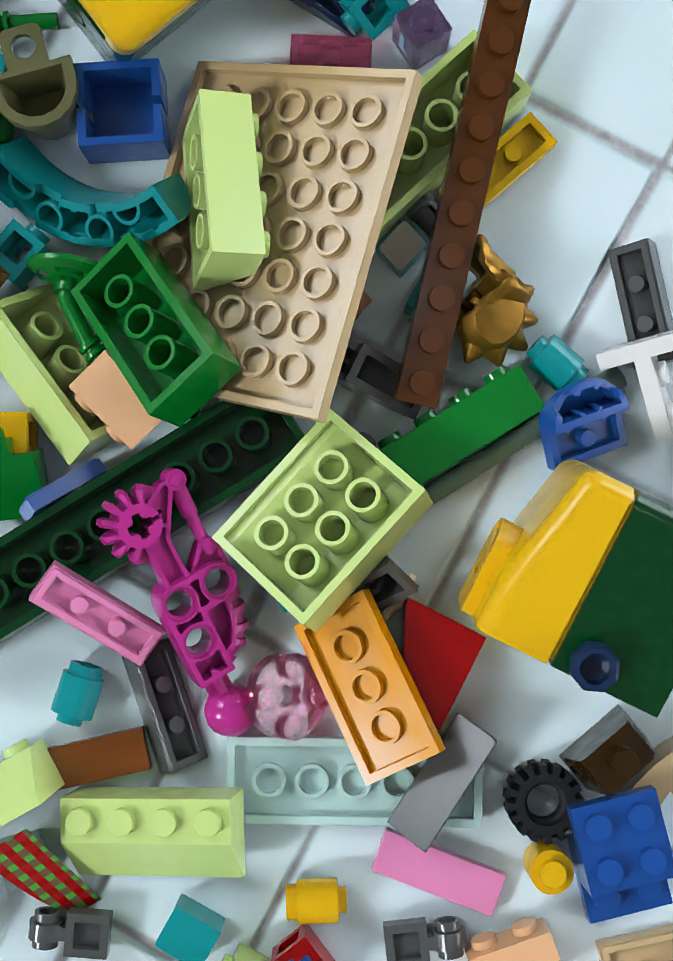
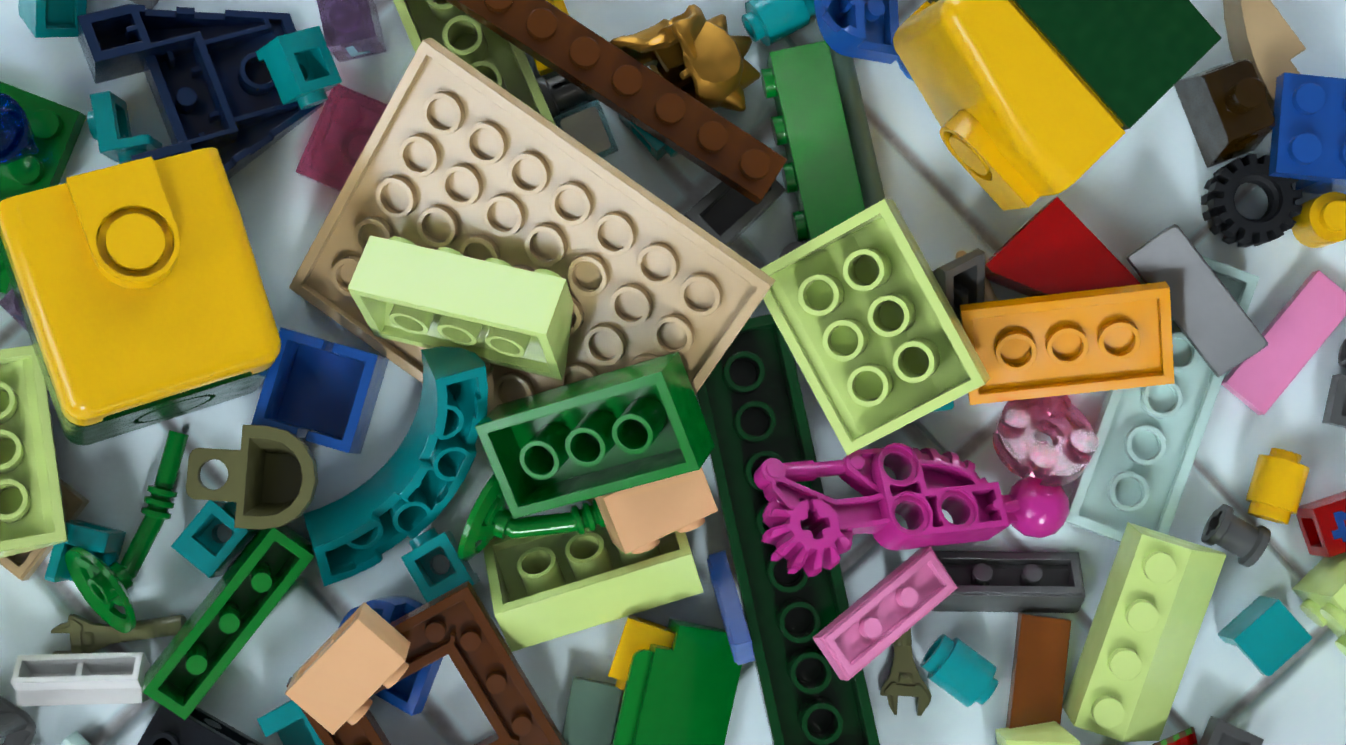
camera: 70 degrees left, 0 degrees up
dark blue tile [568,640,620,692] -> none
none -> olive piece [880,628,932,716]
none -> dark grey bush [1201,504,1271,568]

